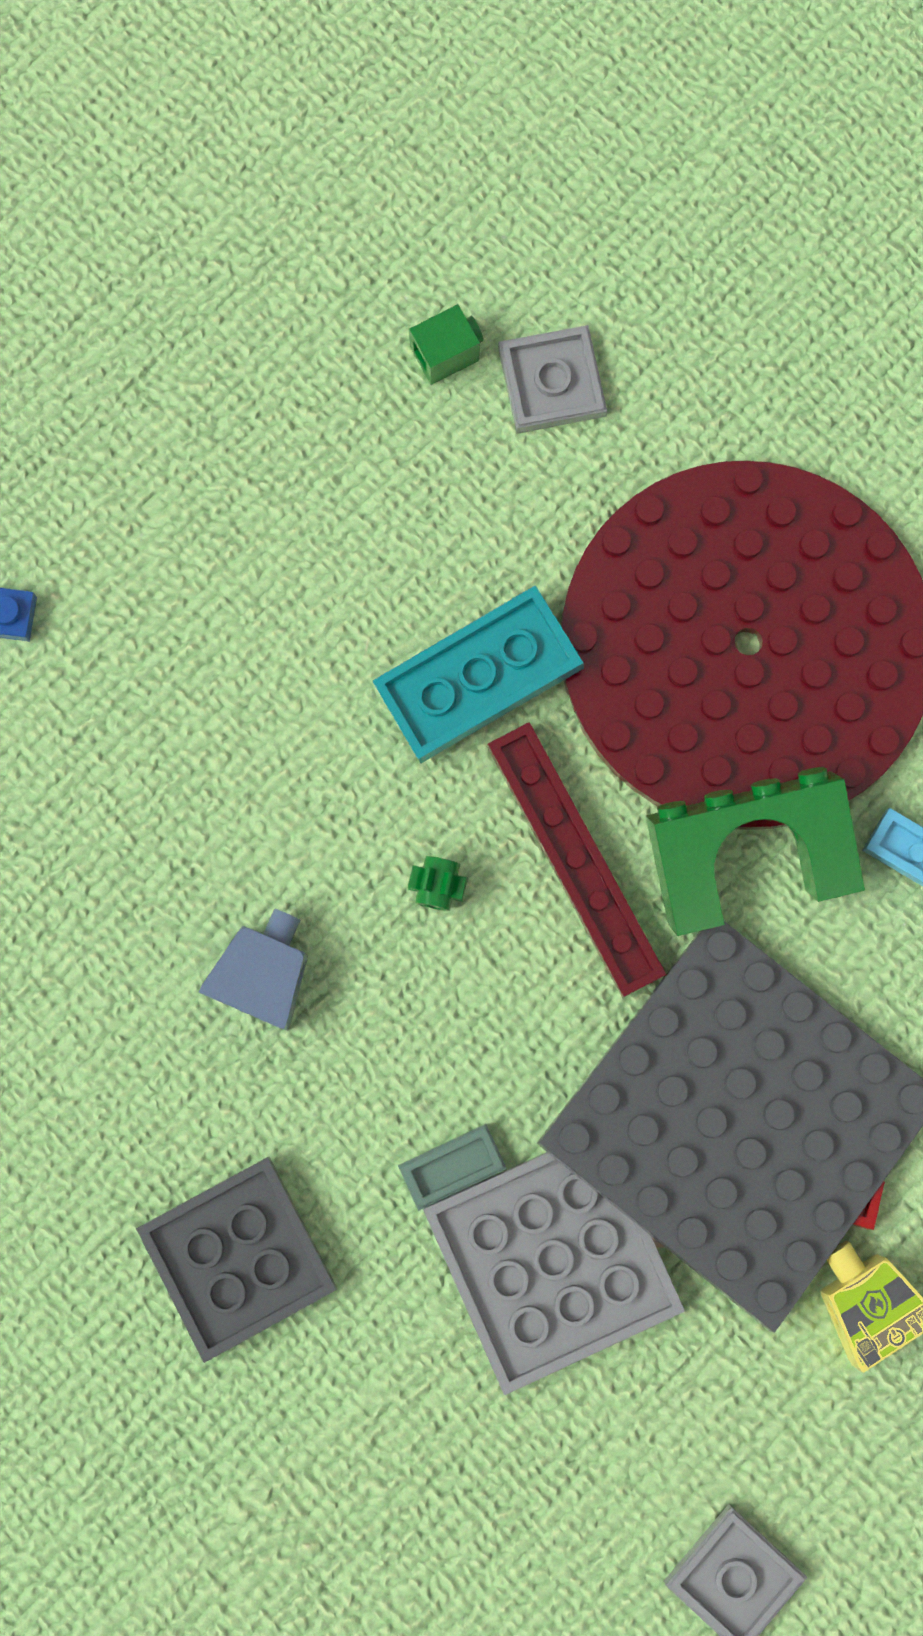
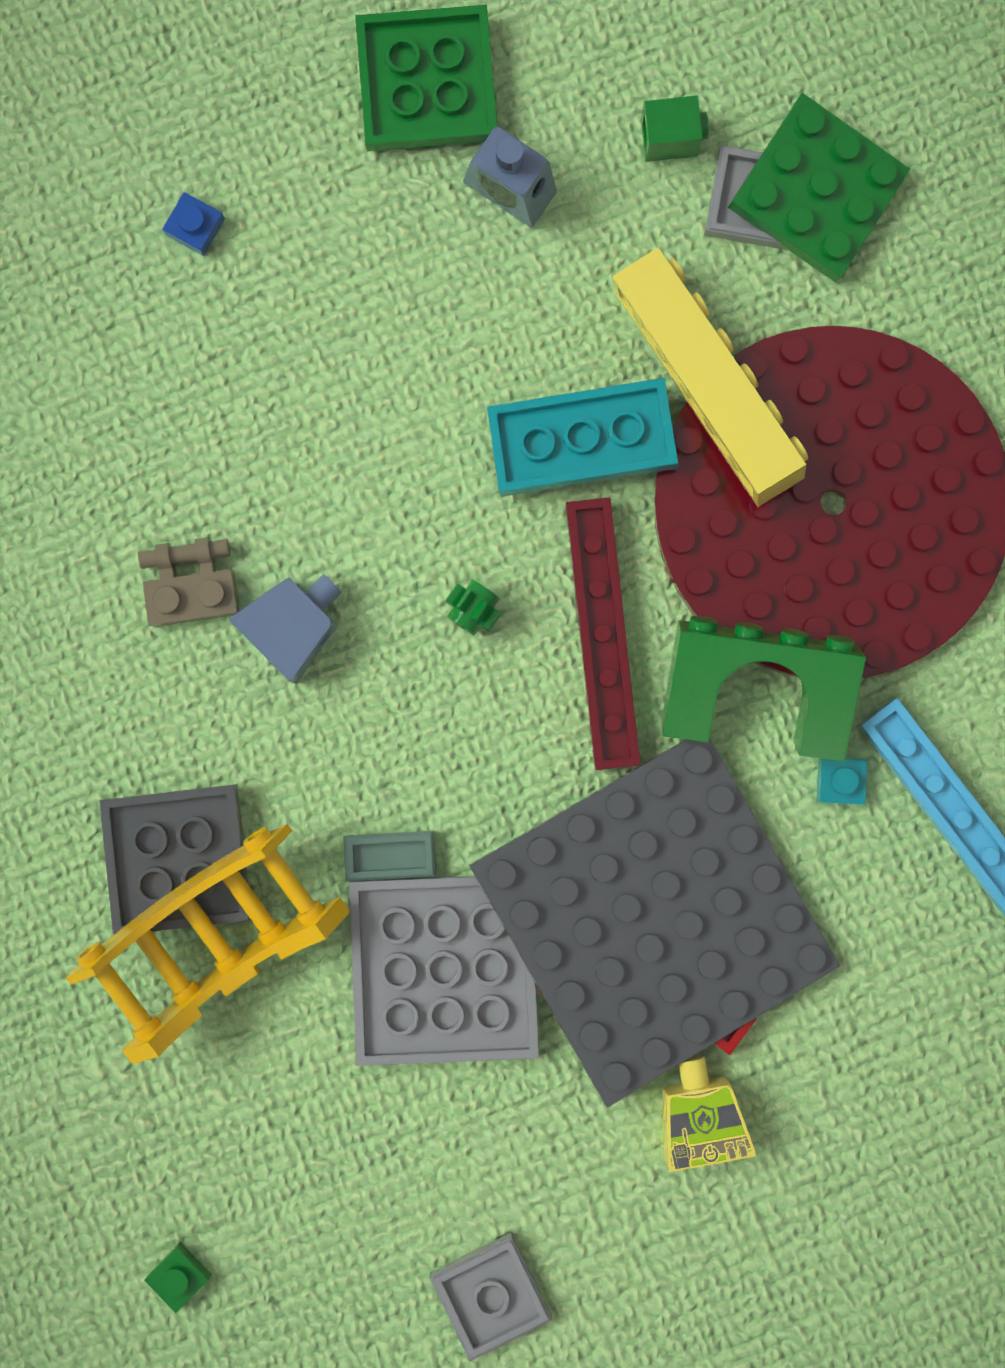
camera: 30 degrees right, 5 degrees up
none -> yellow fence [65,824,350,1065]
none -> dark tan plate [138,537,239,627]
none -> green plate [355,5,497,152]
none -> sand blue torso [463,126,556,228]
none -> light yellow brick [612,247,808,507]
none -> green plate [727,93,910,282]
none -> teal plate [816,758,867,805]

